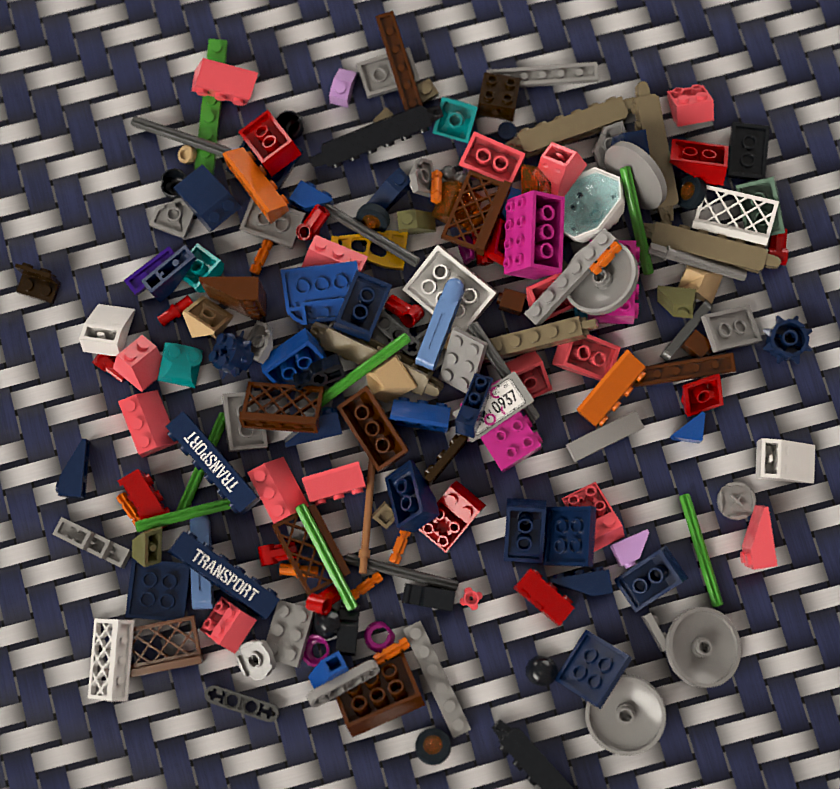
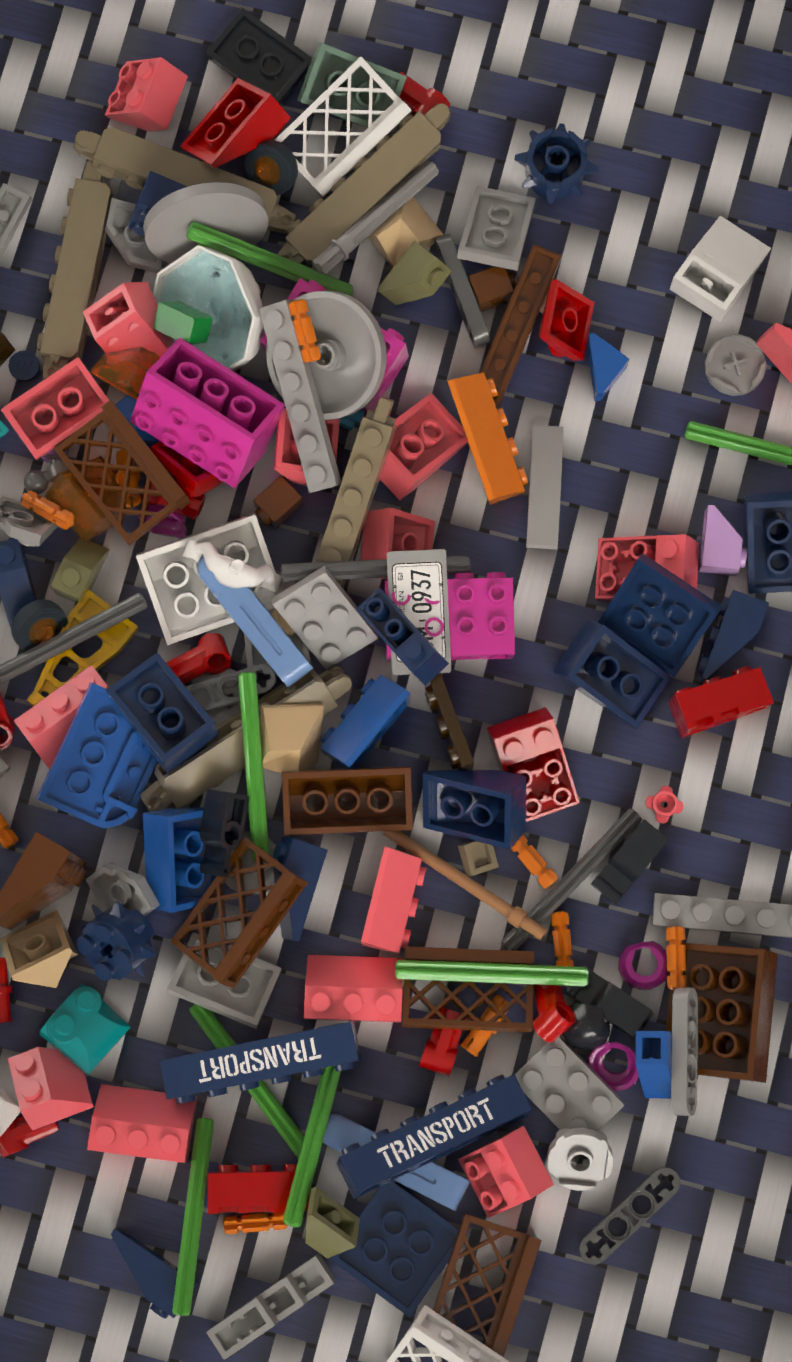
camera: 60 degrees left, 0 degrees up
none -> green piece [153,301,212,344]
none -> bright green axle [172,1118,214,1316]
none -> white piece [182,540,282,594]

